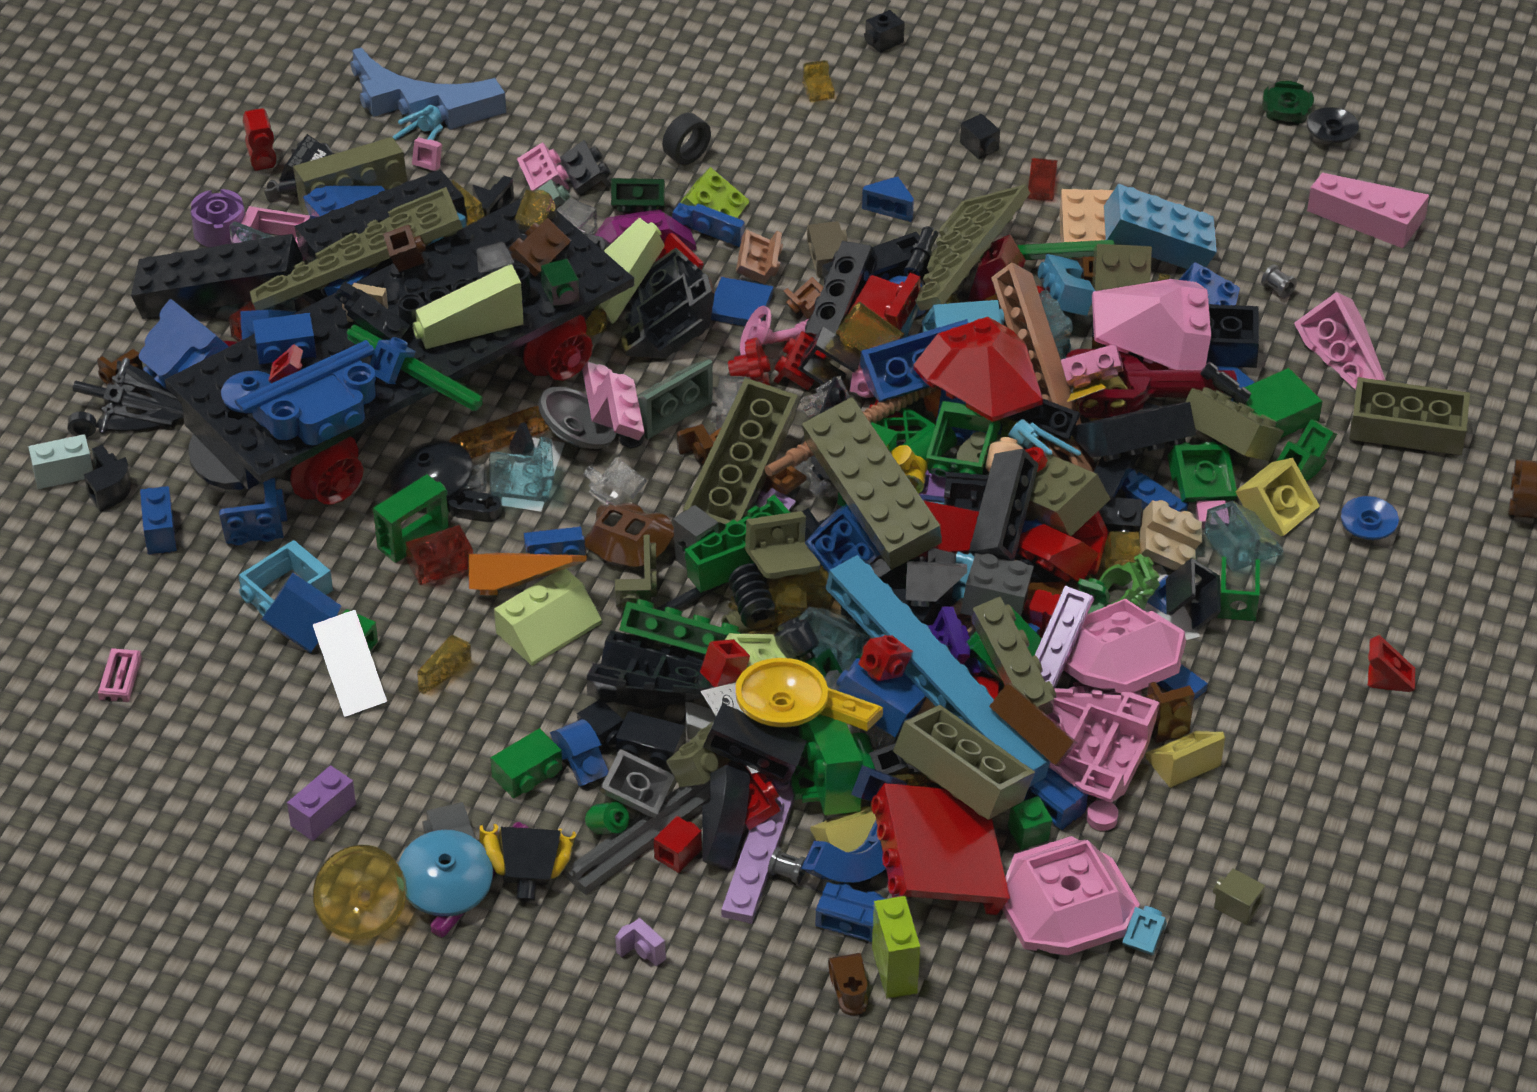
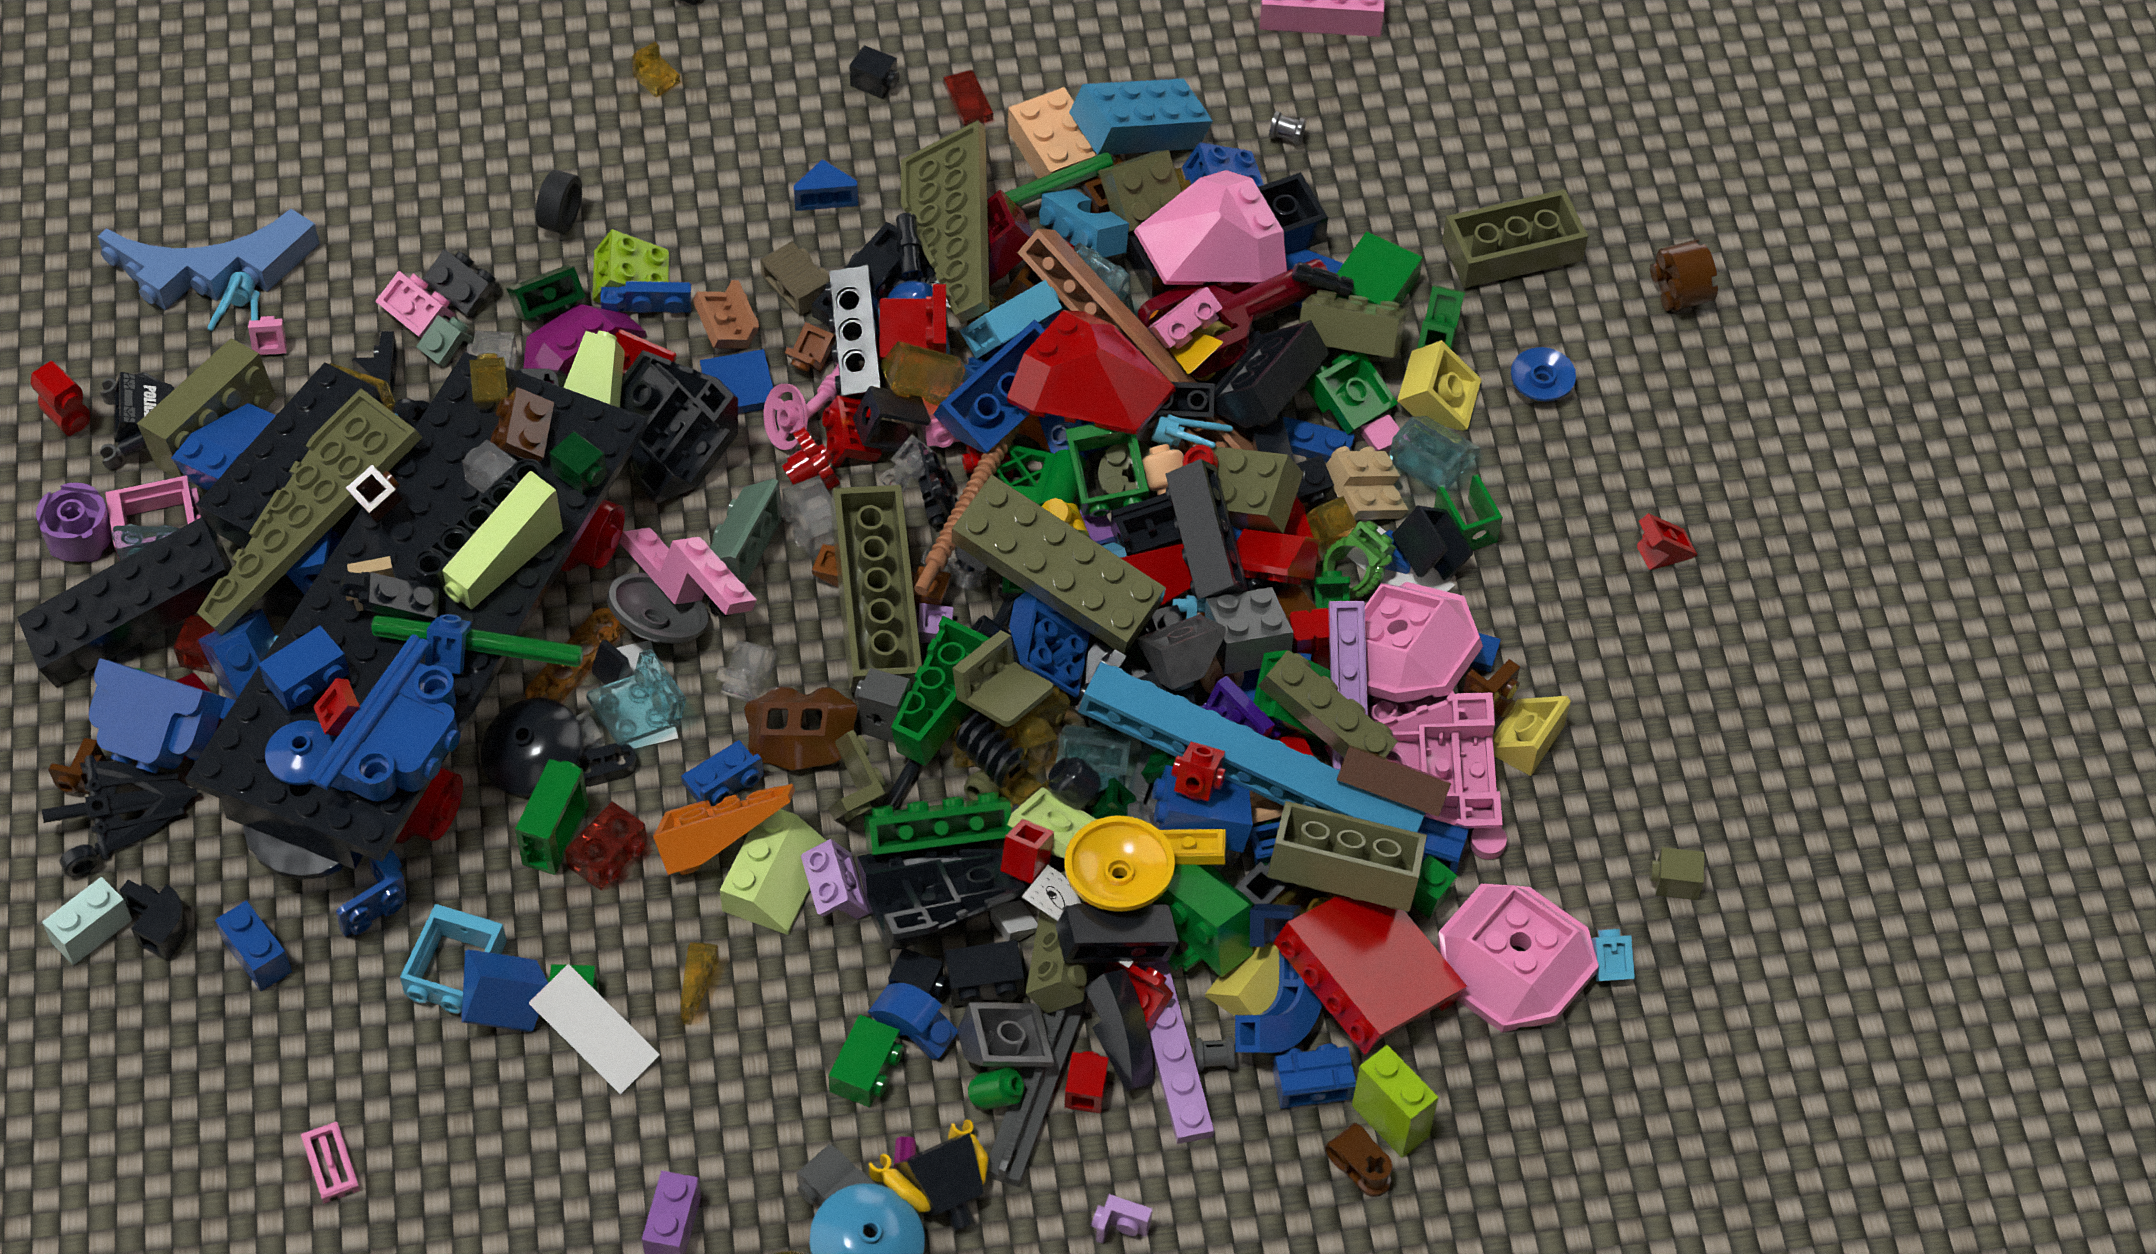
camera: 30 degrees left, 10 degrees up
reddish brown bracket [677,424,714,465] -> none
bright pink wedge [1294,292,1386,390] -> none
none -> lavender bracket [801,839,869,919]

